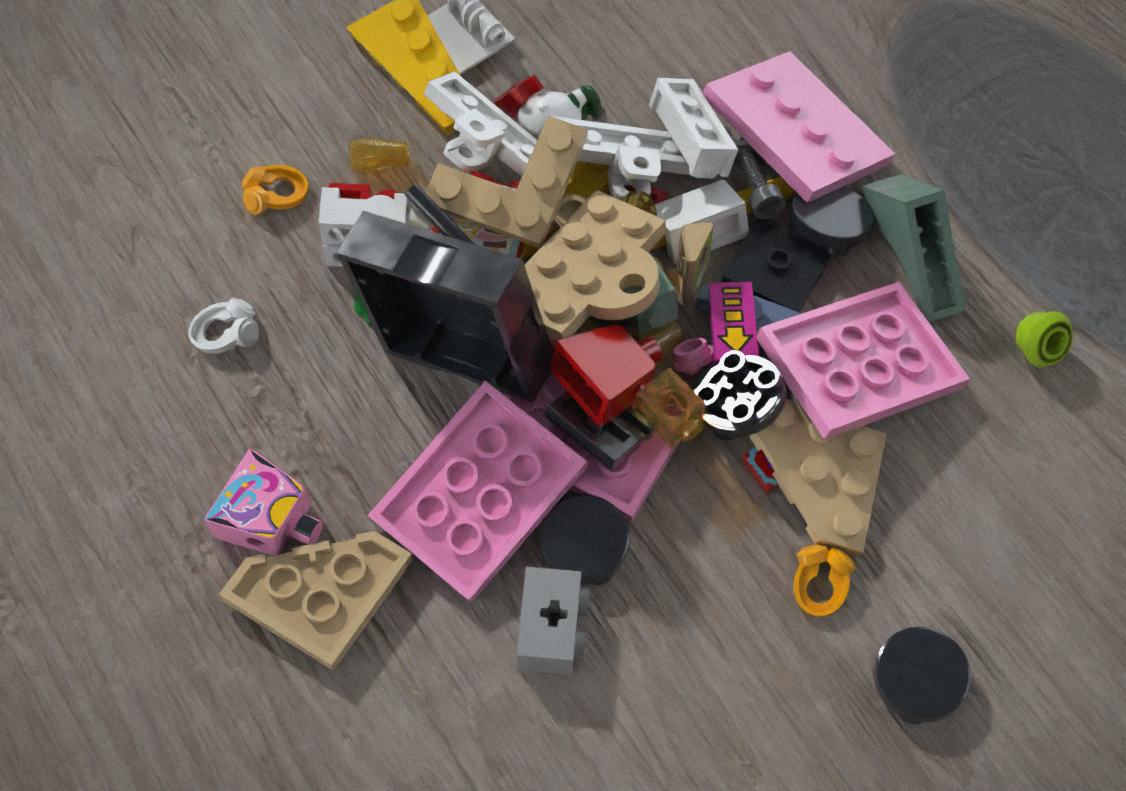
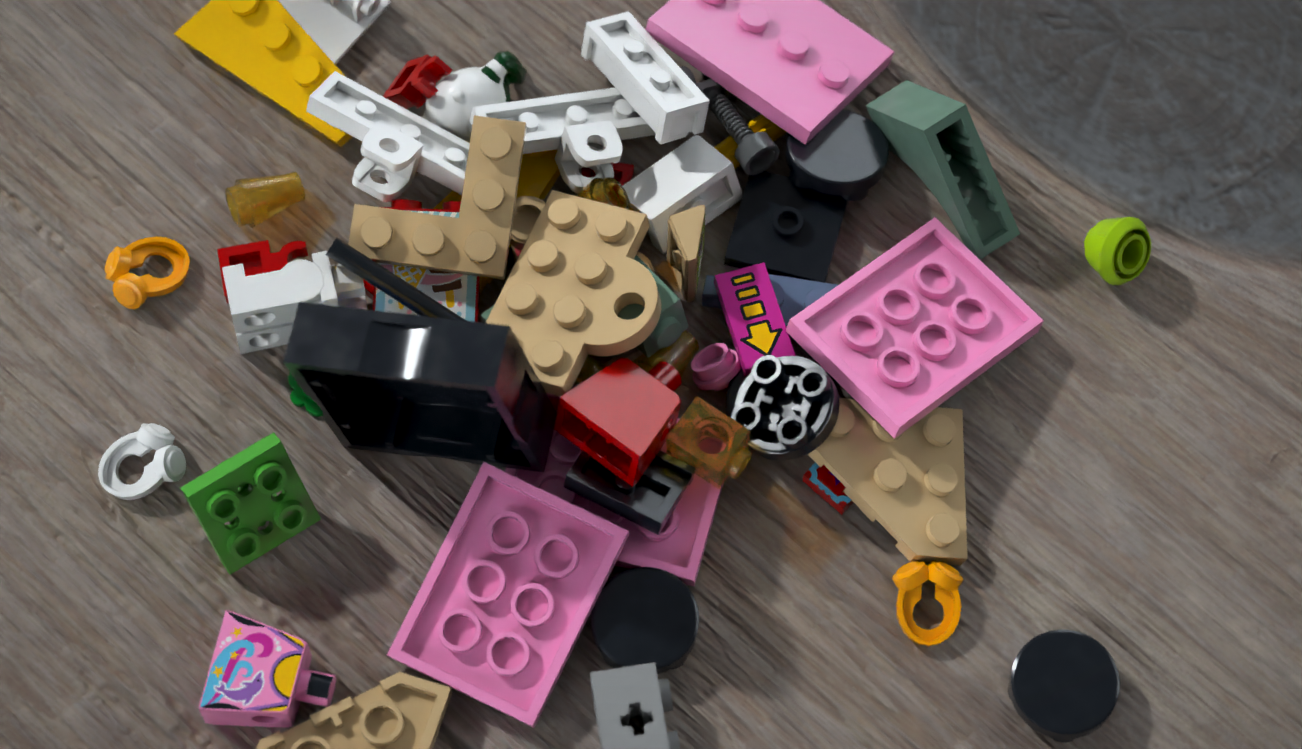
camera: 15 degrees left, 5 degrees up
none -> bright green plate [181,432,321,575]

